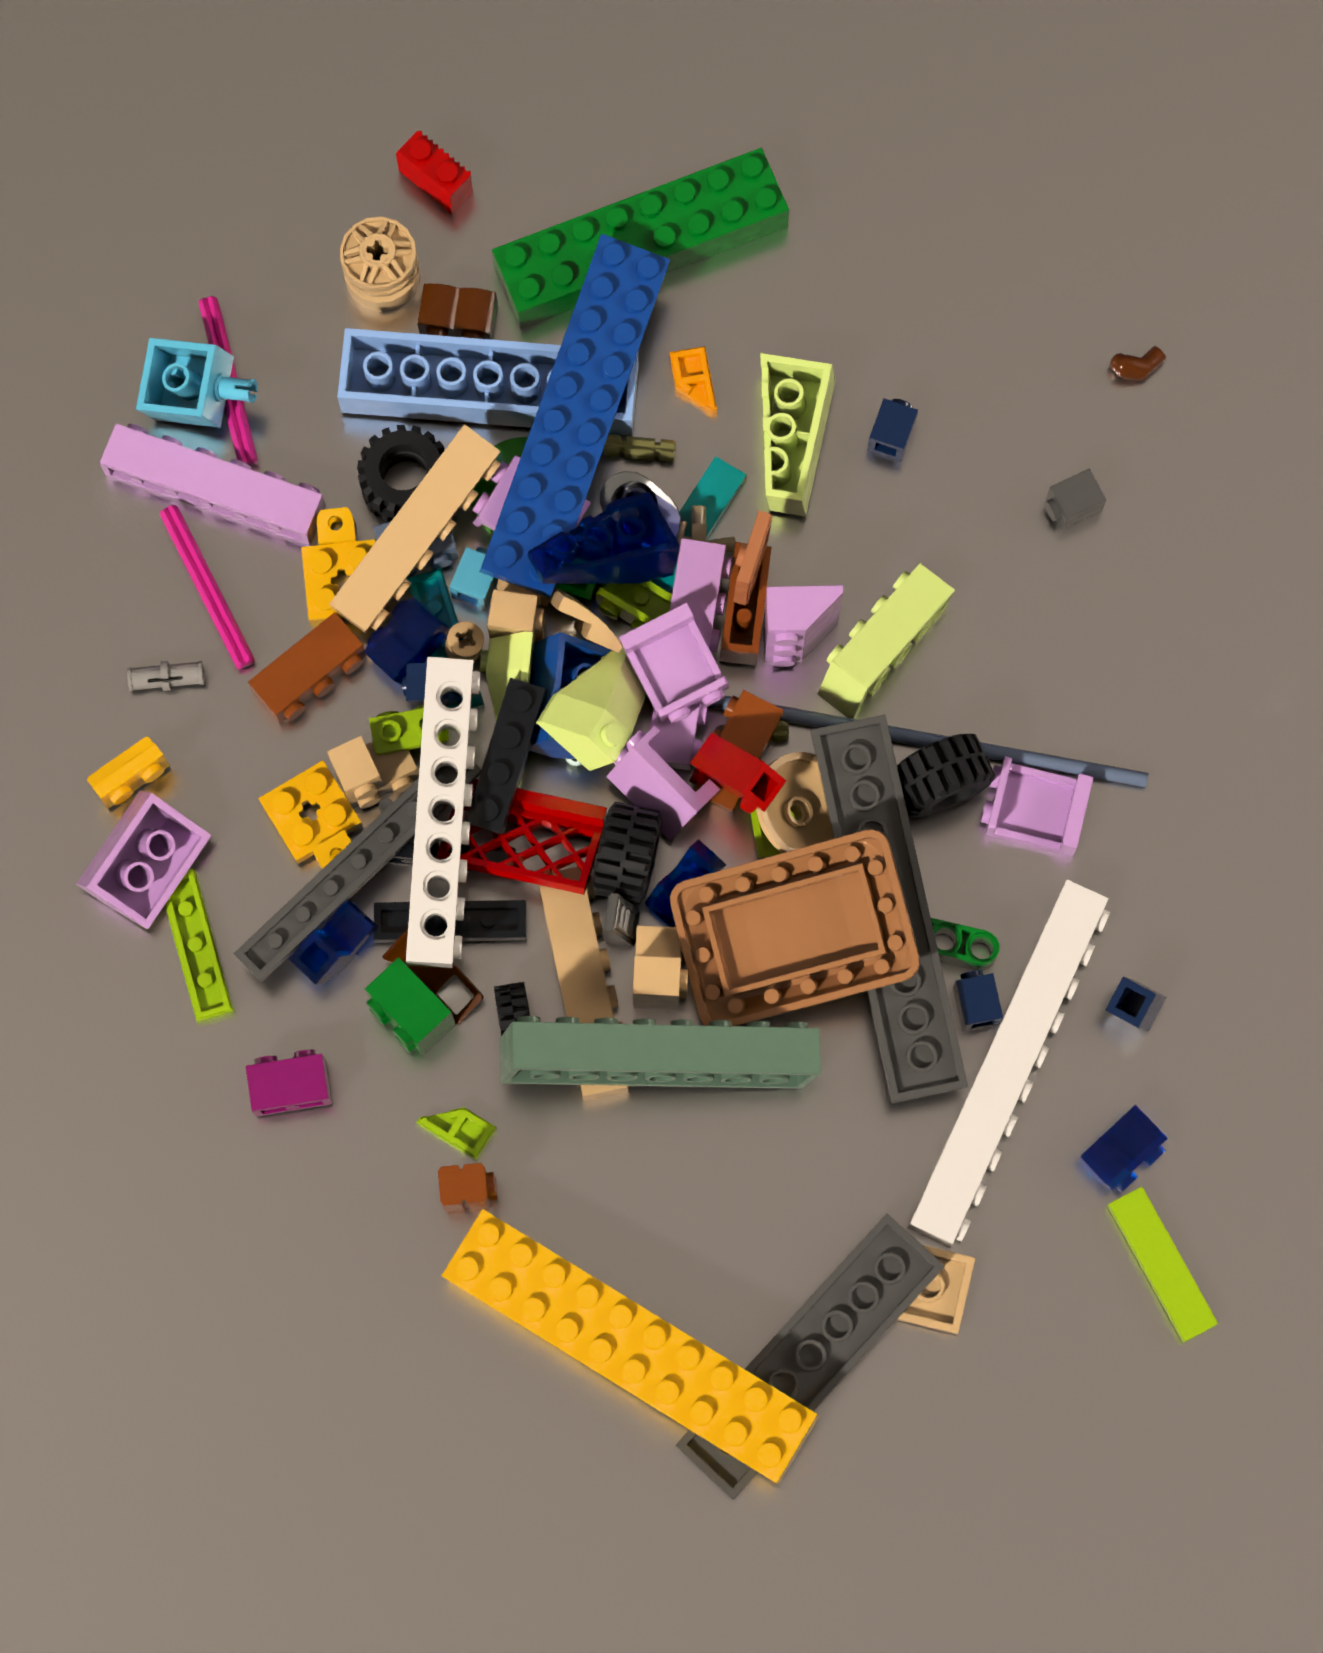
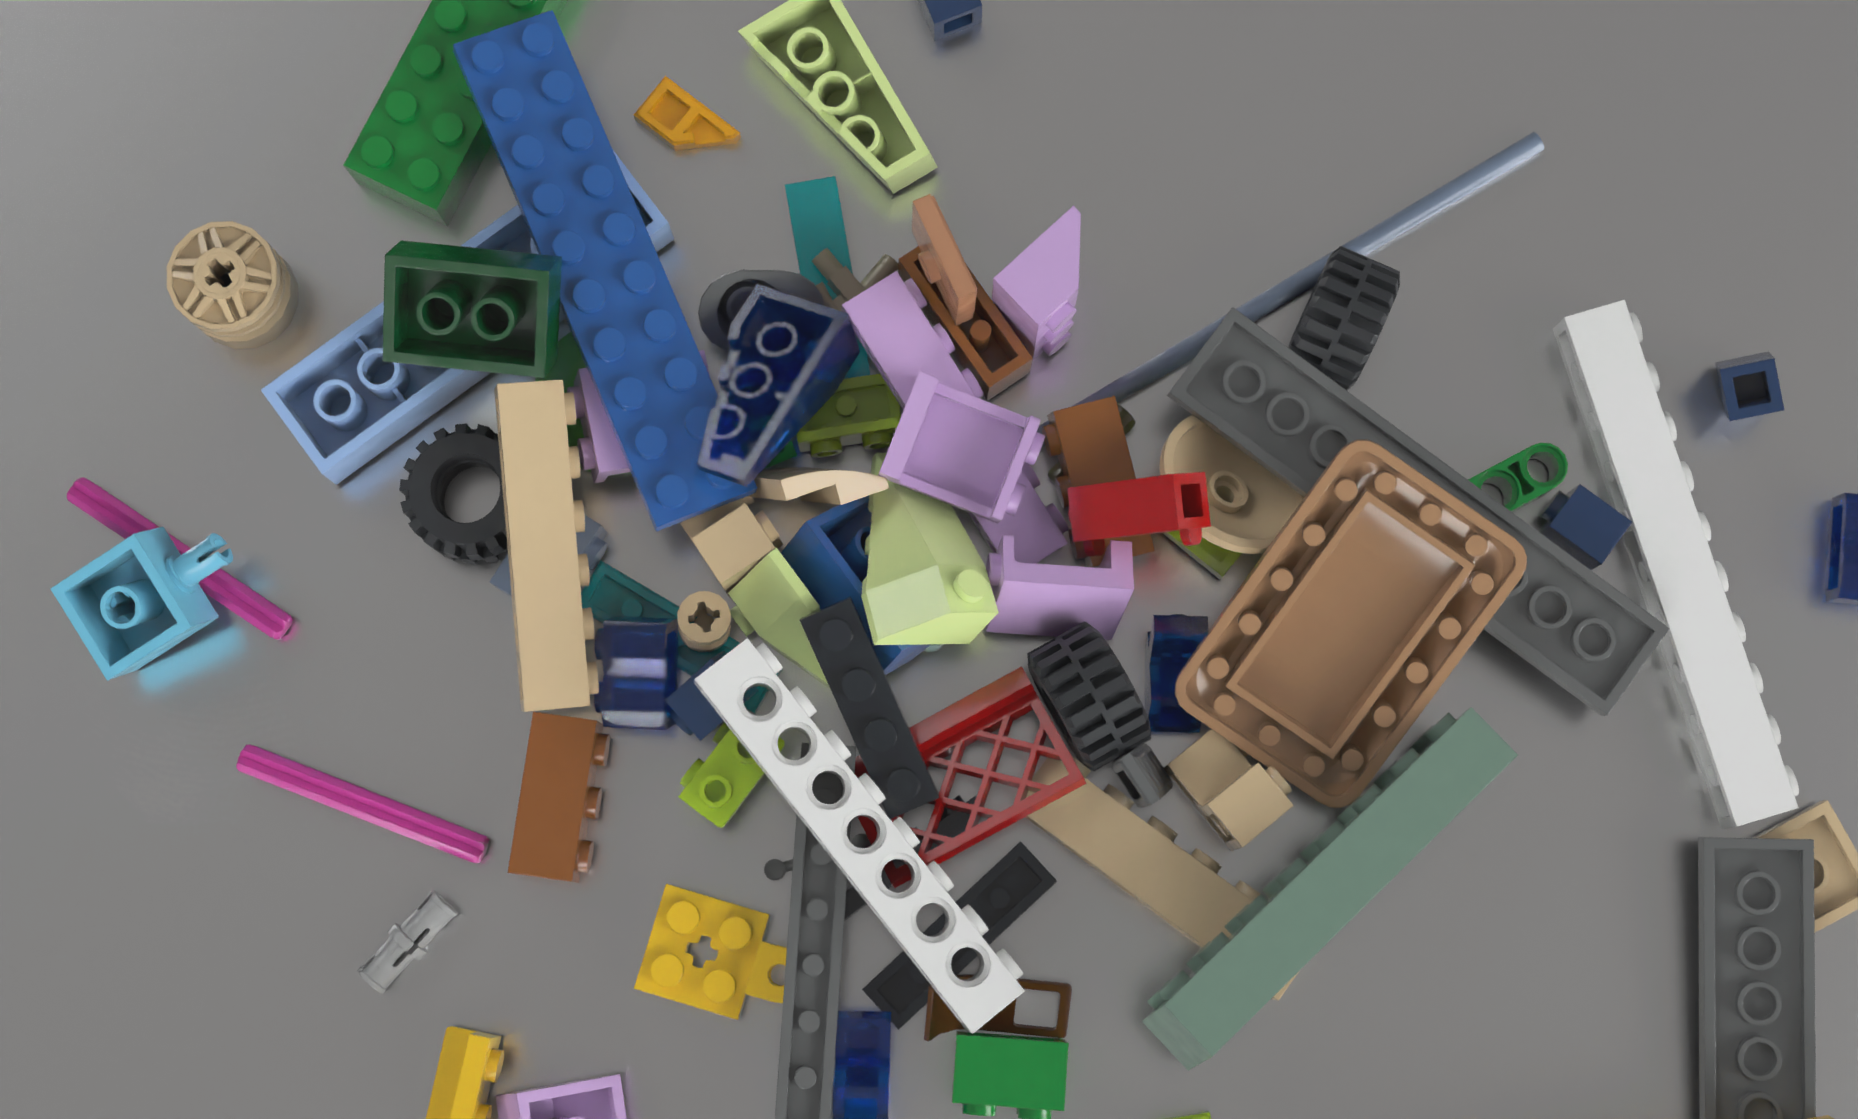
camera: 40 degrees left, 5 degrees up
lavender brick [99,424,326,545] -> none
yellow plate [301,507,376,622] -> none
tan brick [326,736,419,809] -> none
red brick [396,131,473,214] -> none
reddish brown brick [417,283,498,340] -> none
medium azure brick [449,547,498,610] -> none
black tyre [494,982,530,1036] -> none
olive axle [604,434,676,462] -> none
yellowish green wedge [817,563,955,719] -> none
lavender panel [981,756,1094,857] -> none
none -> dark green brick [383,240,562,378]

